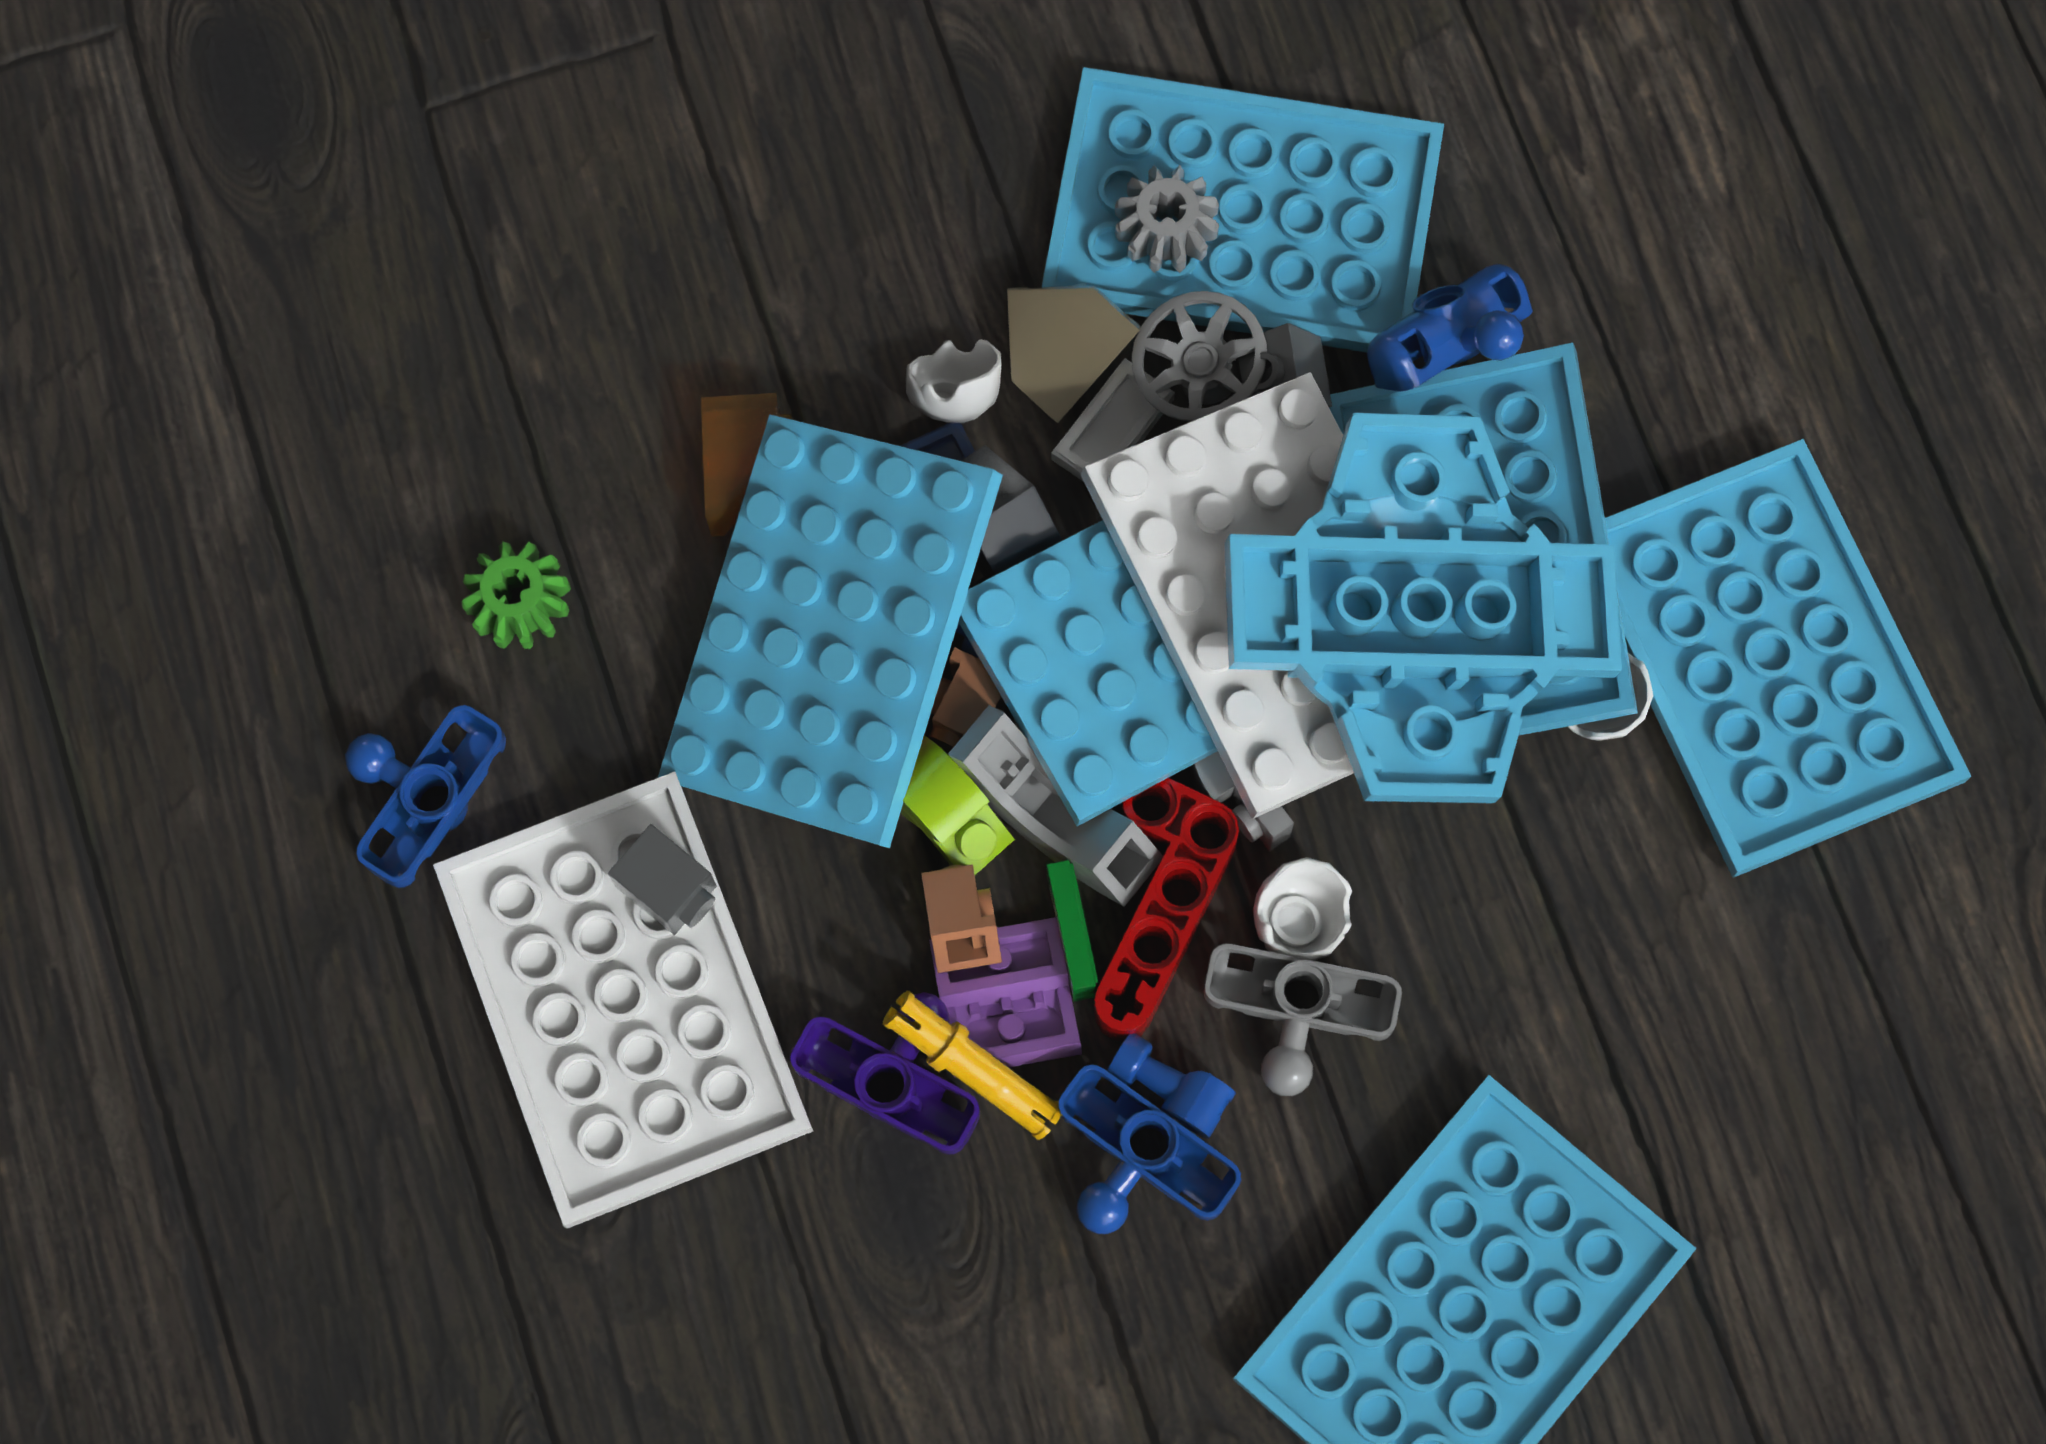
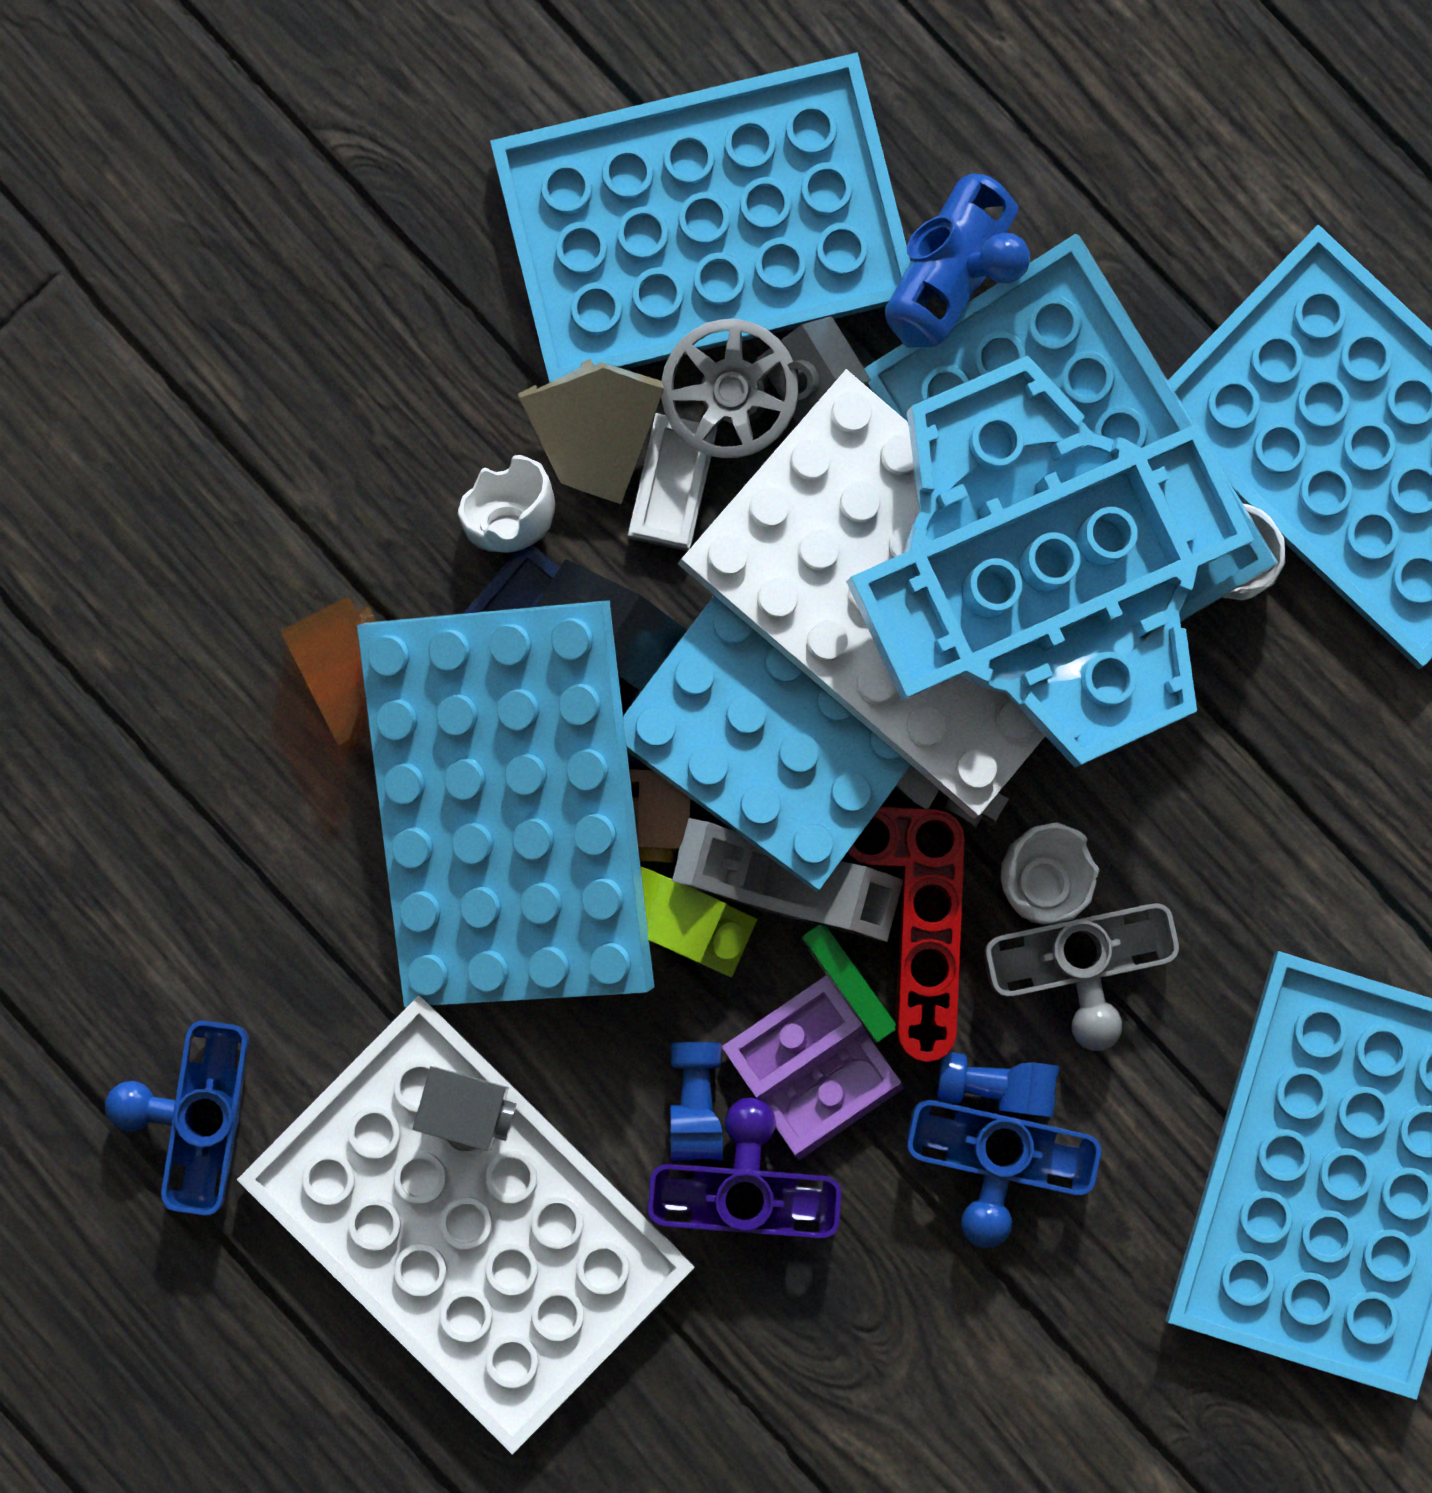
camera: 30 degrees left, 10 degrees up
bright green gear [462,541,571,649] -> none
yellow pin [883,991,1061,1140] -> none
nougat brick [921,864,1002,973] -> none
light grey gear [1115,165,1219,273] -> none
none -> blue leg [670,1042,723,1162]

